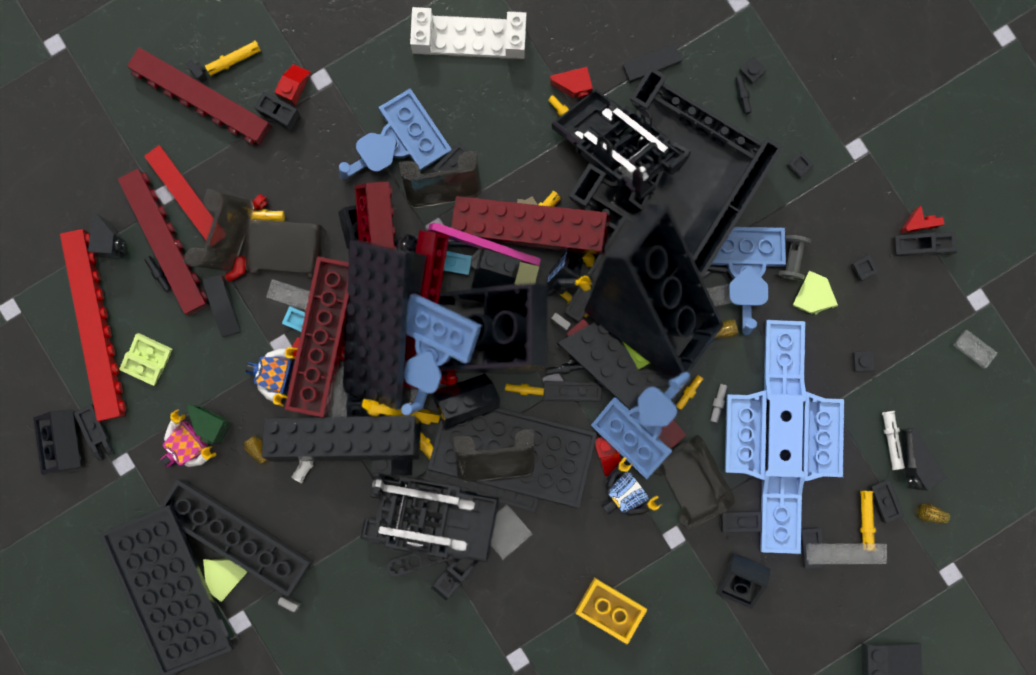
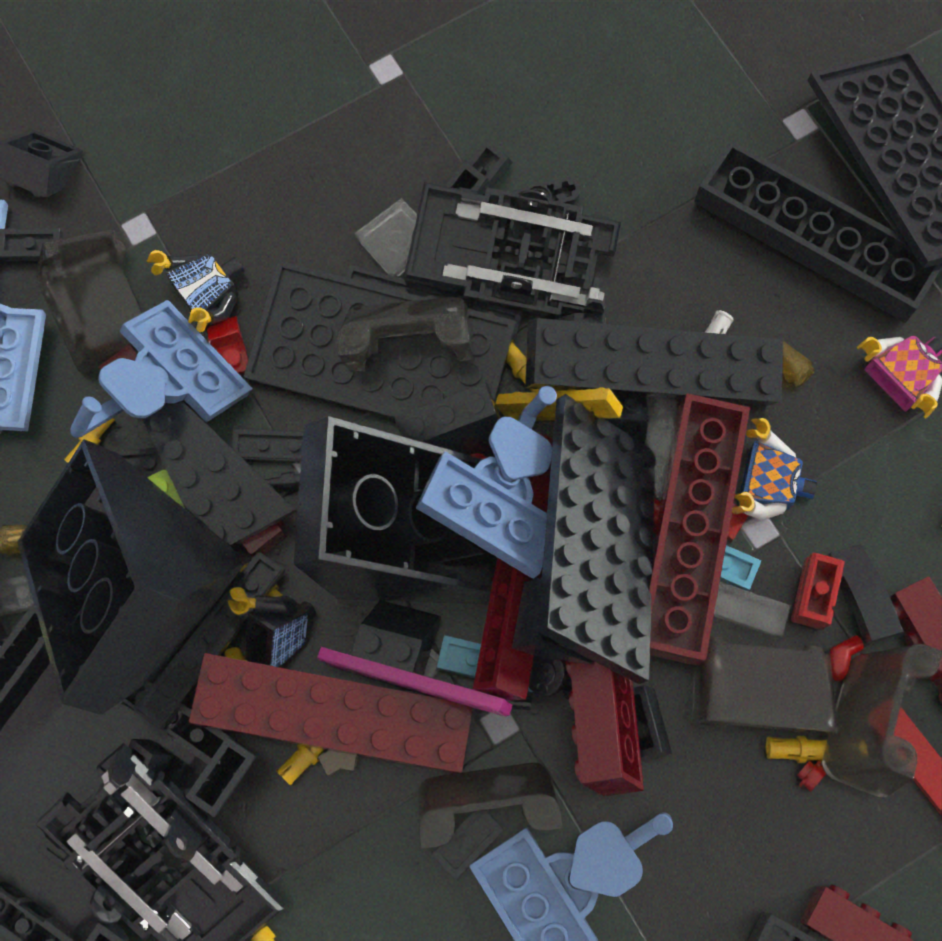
camera: 175 degrees left, 10 degrees down
dark green slope [187,404,232,445] -> none
yellowish green slope [203,558,247,602] -> none
light grey tile [278,595,301,613] -> none
olive brick [515,262,539,285] -> none
light grey tile [551,313,571,332] -> none
yellow brick [575,577,647,644] -> none
light grey bar [710,384,728,423] -> none
none -> red brick [791,552,845,630]

